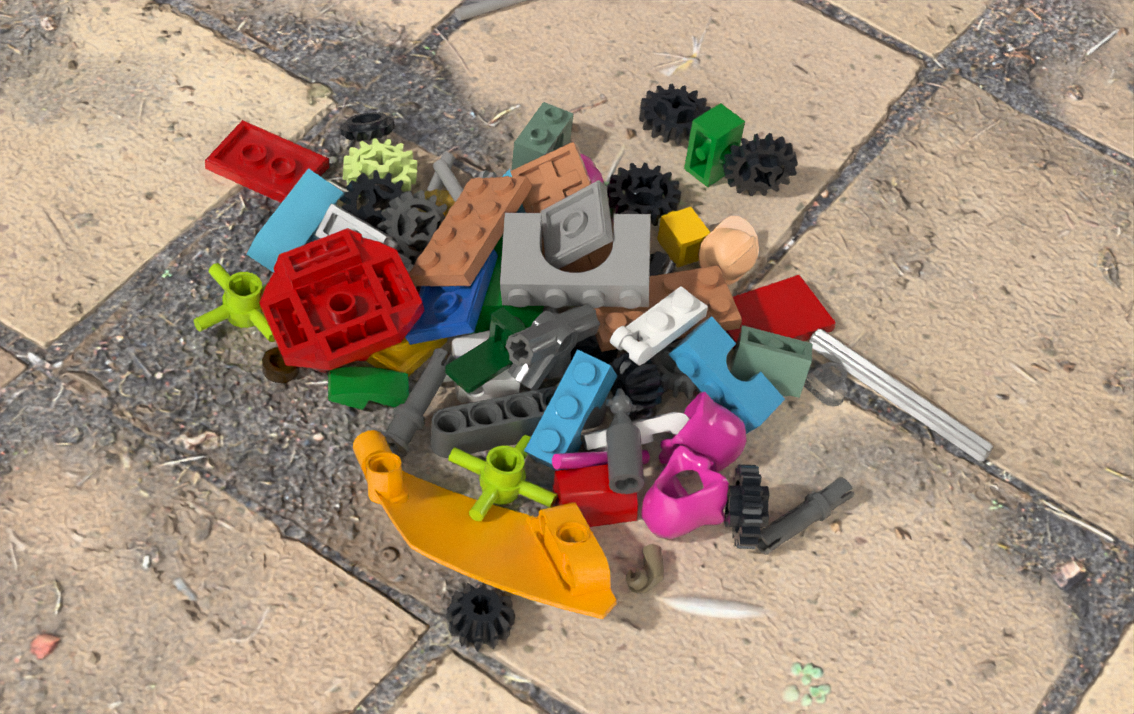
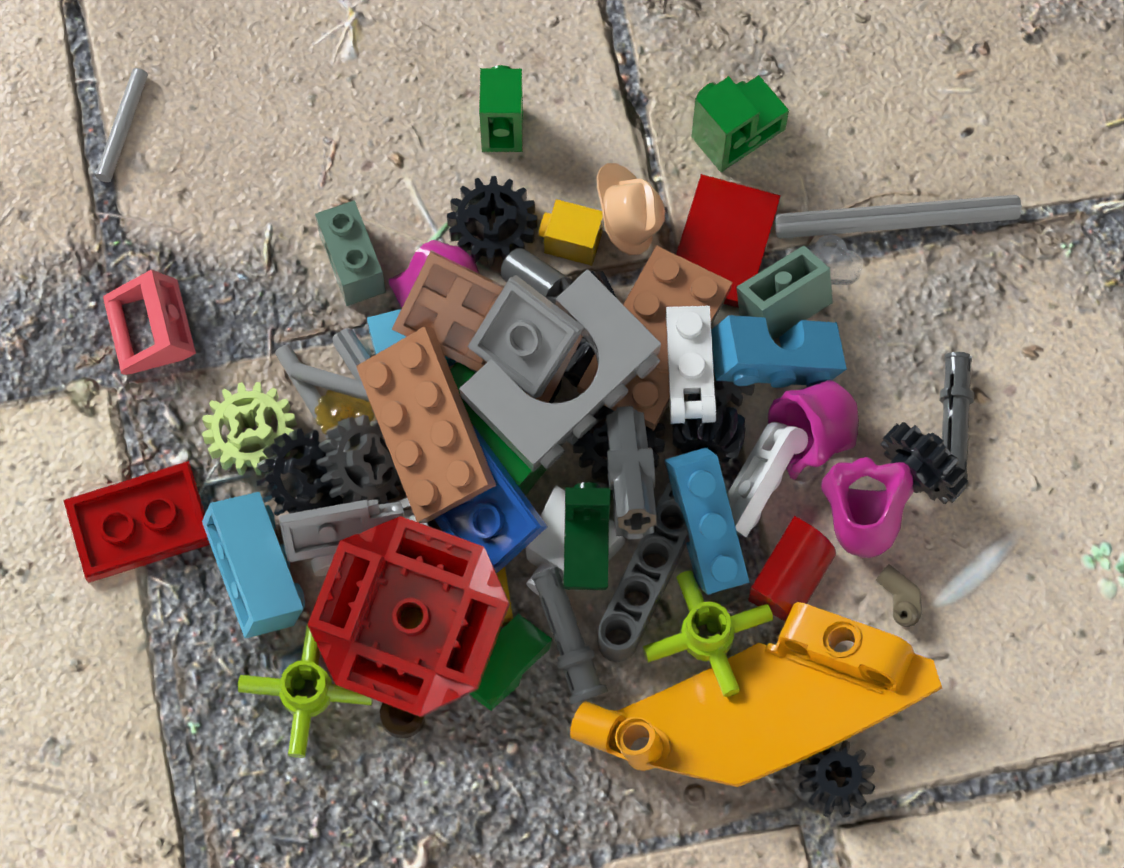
camera: 40 degrees left, 20 degrees up
black gear [340,112,395,141] -> none
dark pink bar [552,450,650,469] -> none
dark grey wheel [606,388,644,494] -> none
black gear [639,84,711,145] -> none
black gear [723,133,798,196] -> none
none -> coral tile [103,269,196,375]
none -> green brick [691,75,789,172]

